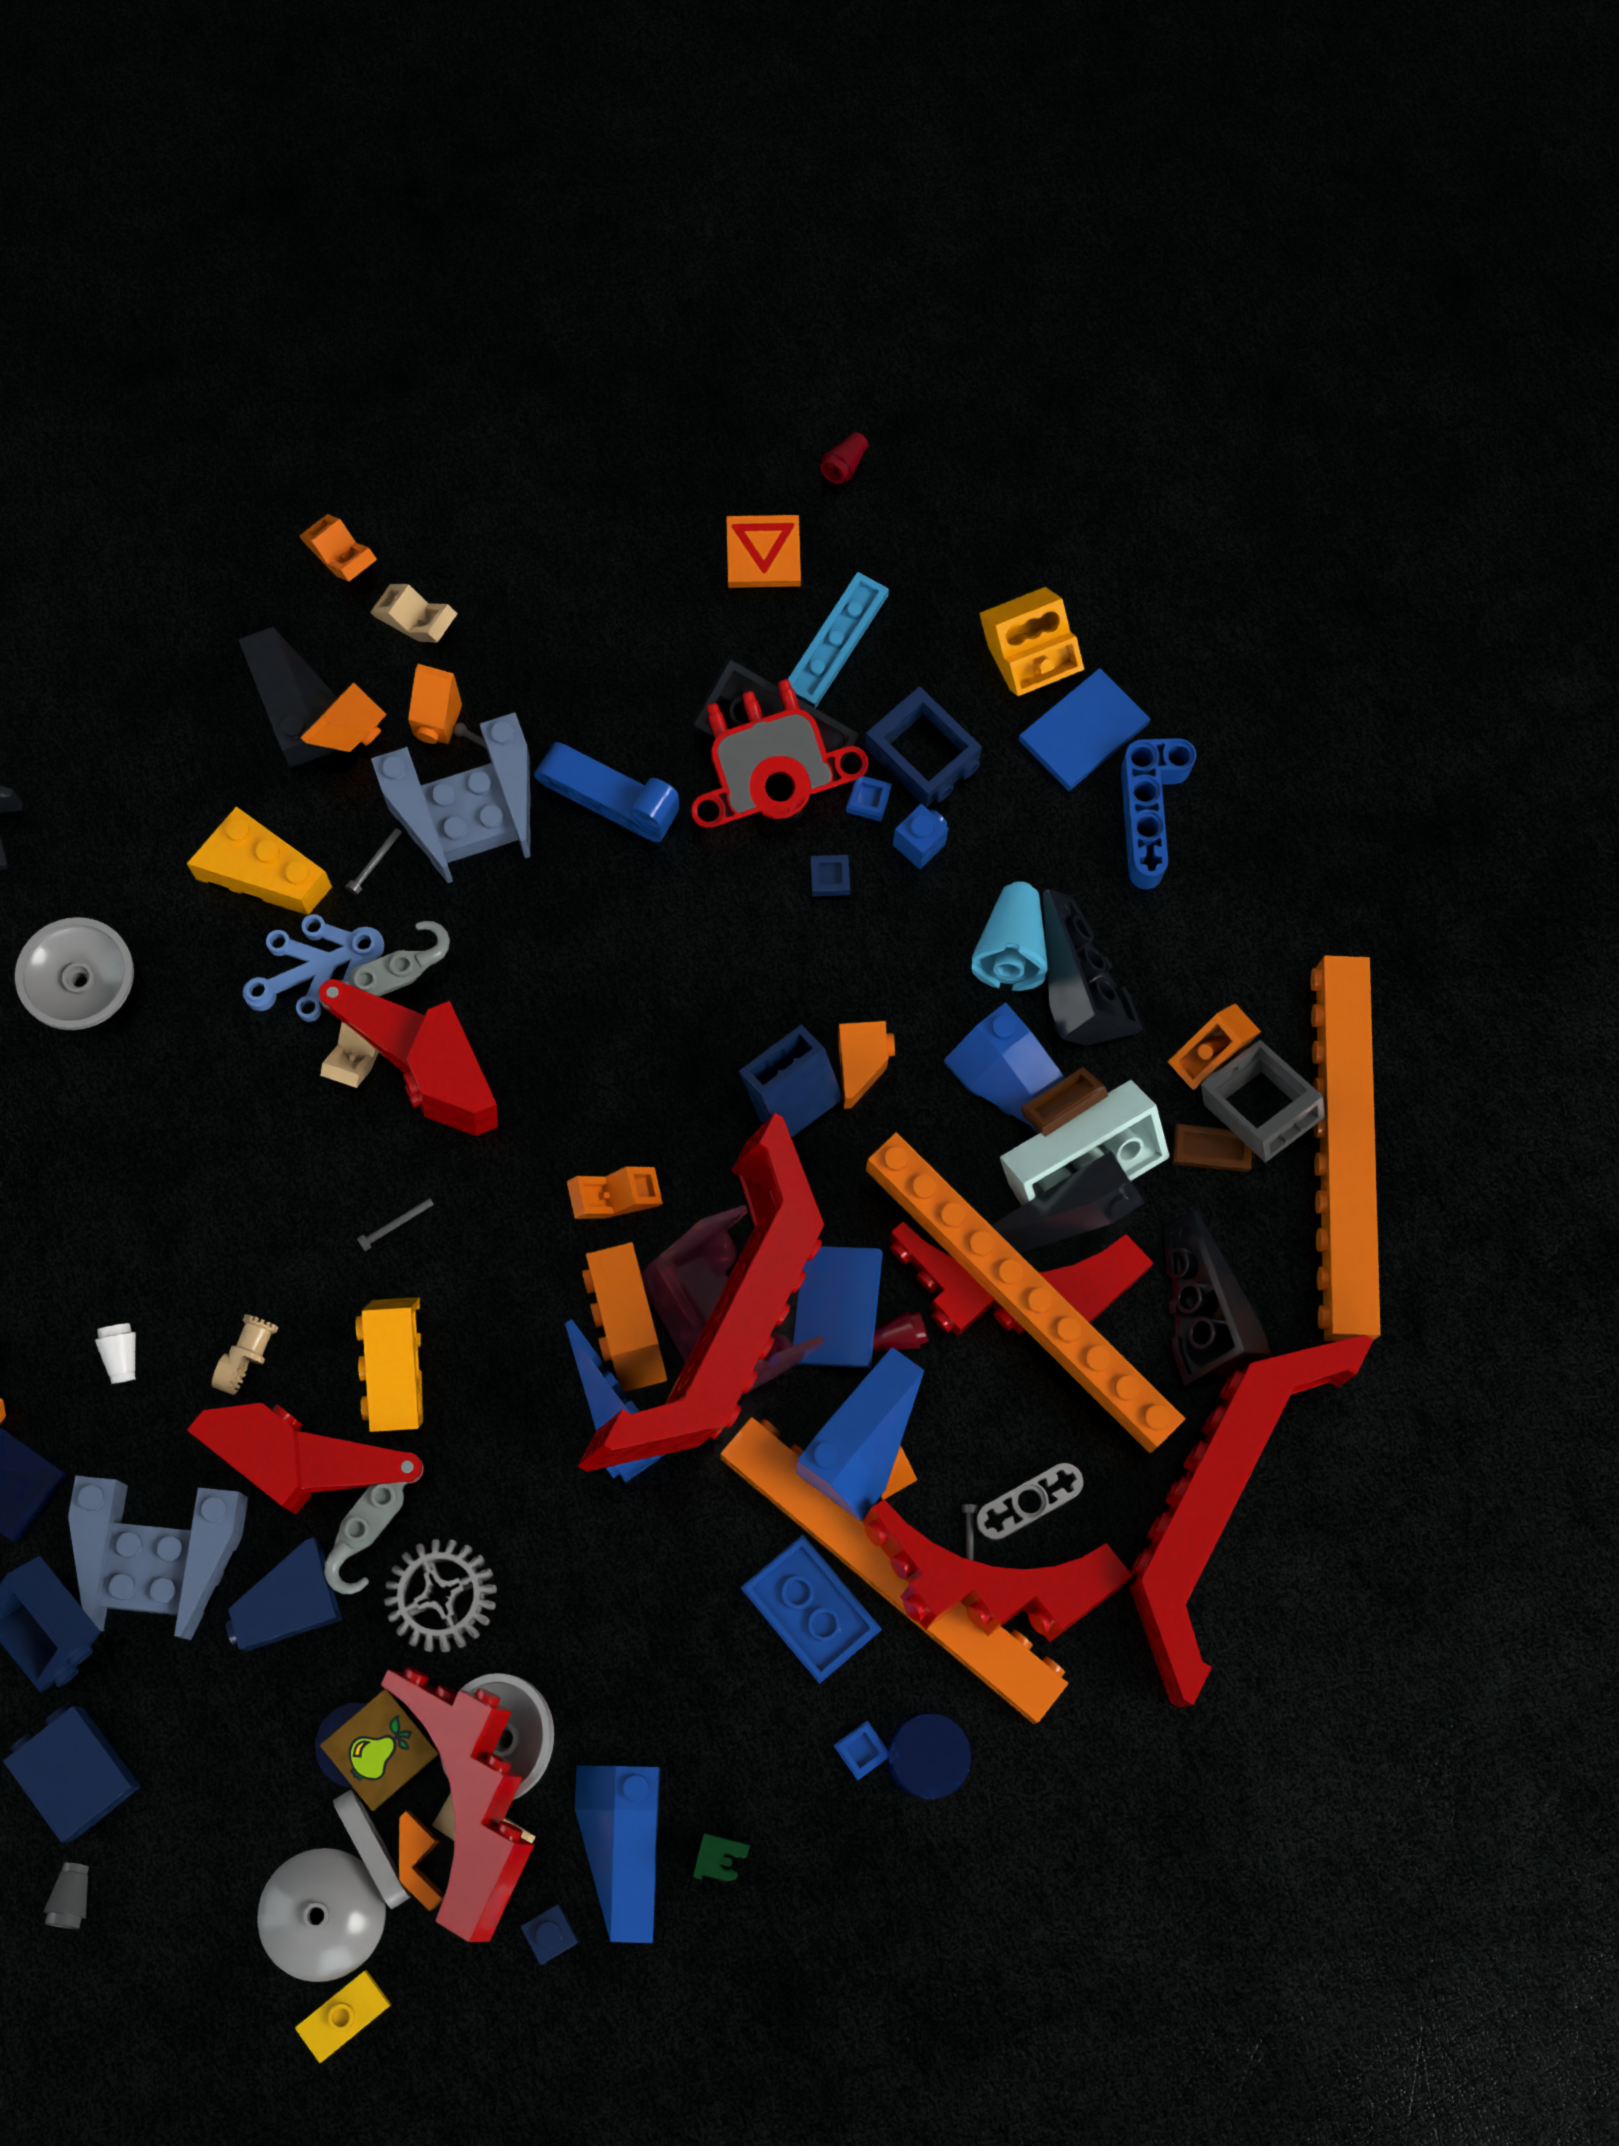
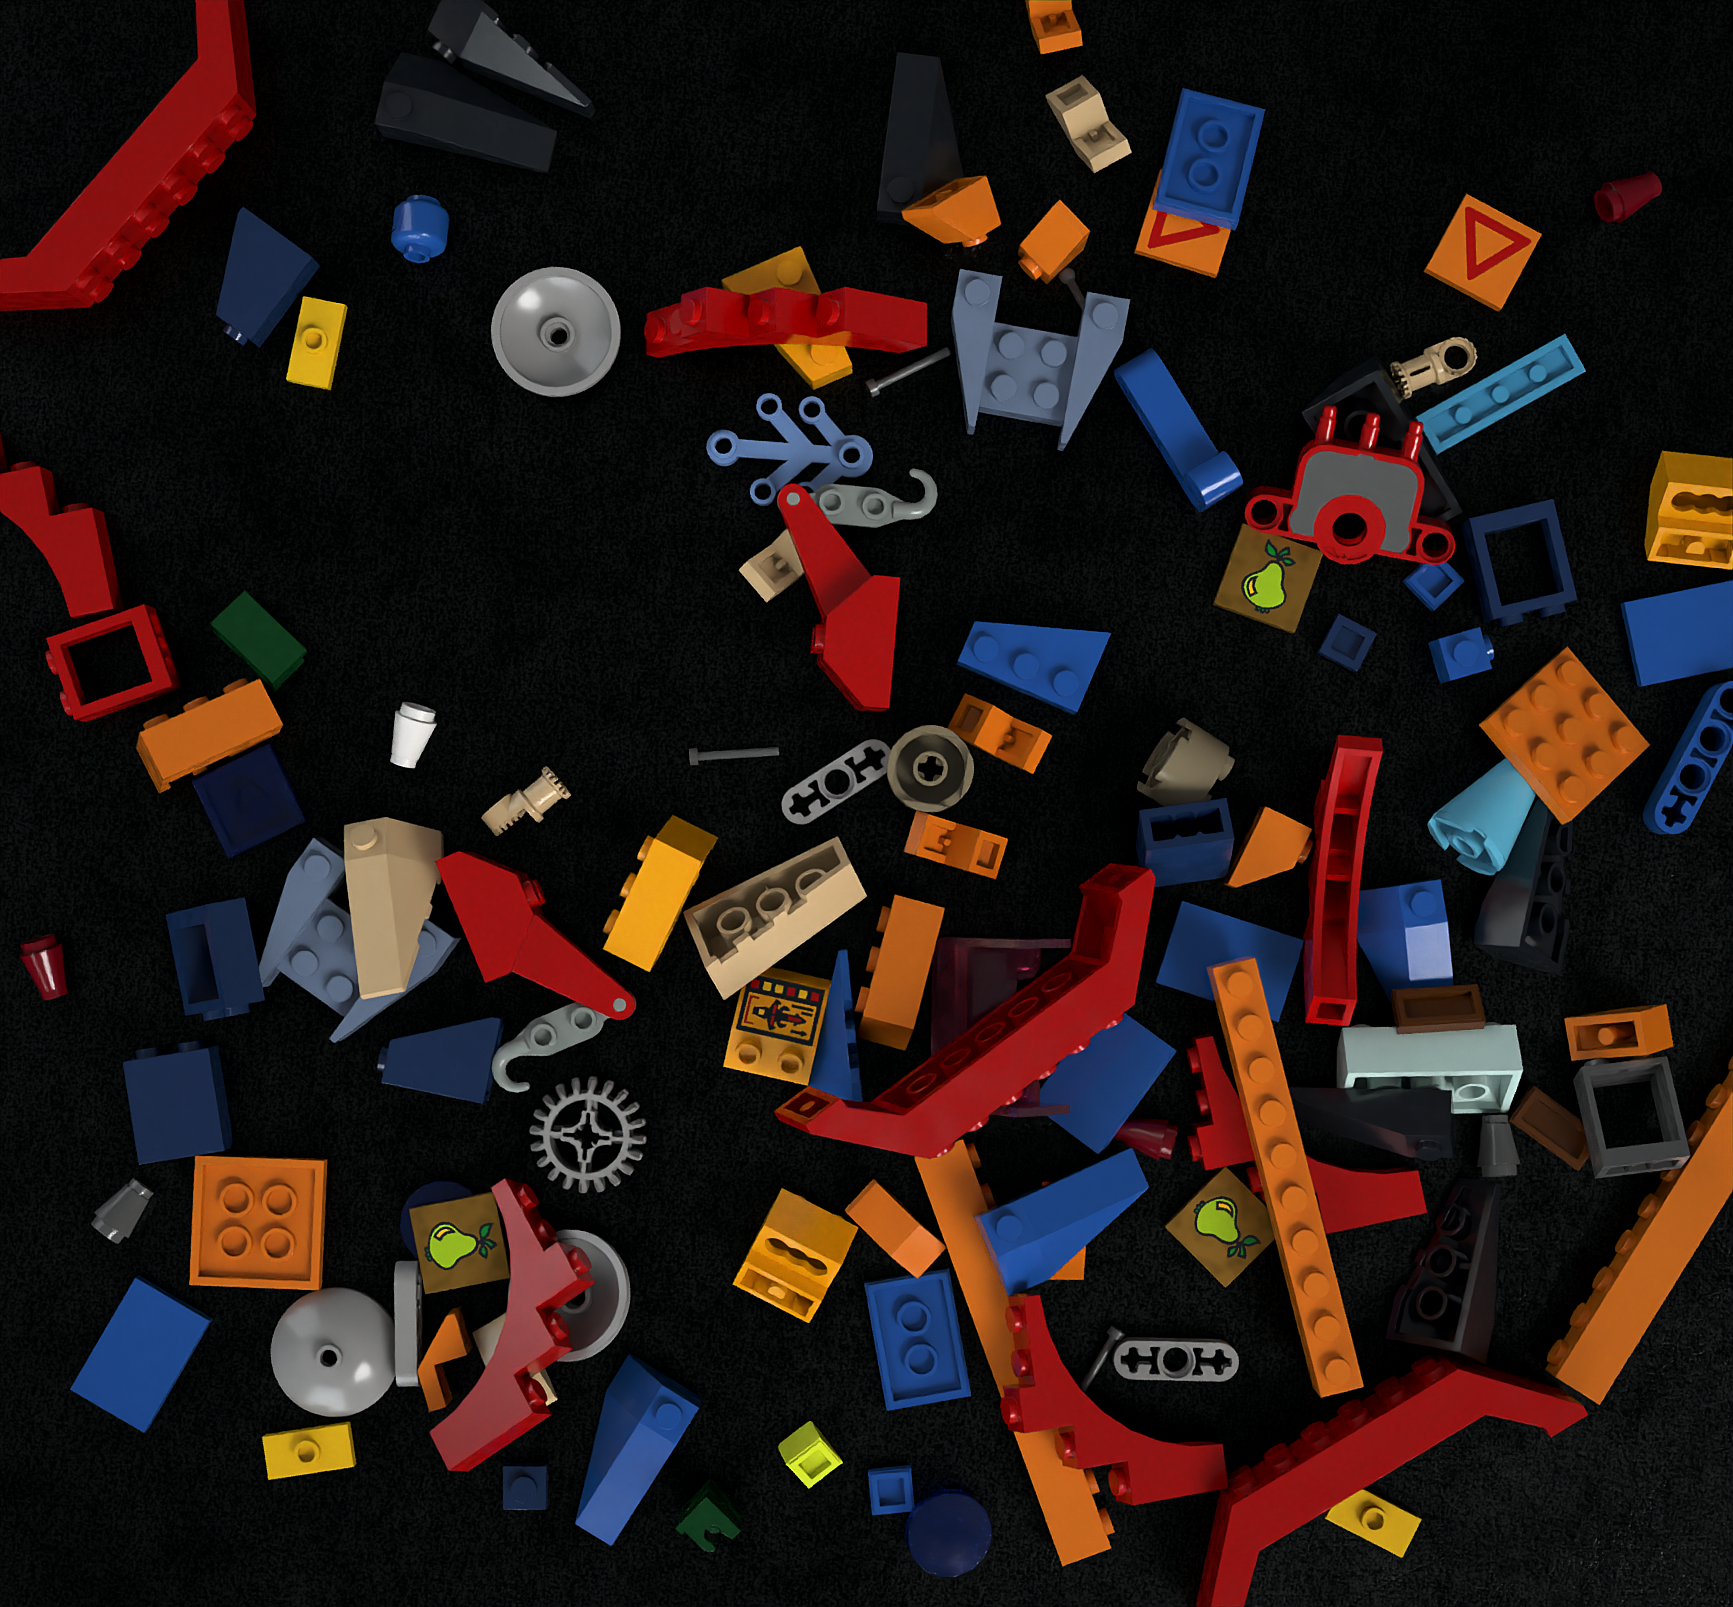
camera: 35 degrees right, 15 degrees up
none -> blue tile [70,1276,213,1433]
none -> orange plate [189,1154,327,1290]
none -> tan wedge [344,817,444,999]
none -> red arch [644,287,927,358]
none -> tan wedge [683,836,867,1000]
none -> light orange piece [723,967,832,1086]
none -> light orange piece [733,1188,859,1323]
none -> neon yellow slope [778,1421,843,1488]
none -> light grey beam [782,739,891,824]
none -> orange slope [845,1179,947,1279]
none -> dark tan brick [887,725,974,813]
none -> orange slope [947,693,1052,774]
none -> blue wedge [956,621,1111,715]
none -> orange tile [1134,169,1231,278]
none -> dark tan brick [1137,718,1235,807]
none -> blue tile [1152,88,1265,231]
none -> blue tile [1154,901,1304,1022]
none -> pearl gold tile [1164,1166,1275,1288]
none -> pearl gold tile [1213,523,1323,634]
none -> red arch [1302,735,1383,1026]
none -> yellow plate [1323,1488,1422,1558]
none -> tan connector [1390,337,1477,399]
none -> dark grey cone [1477,1115,1521,1177]
none -> orange plate [1479,647,1650,825]

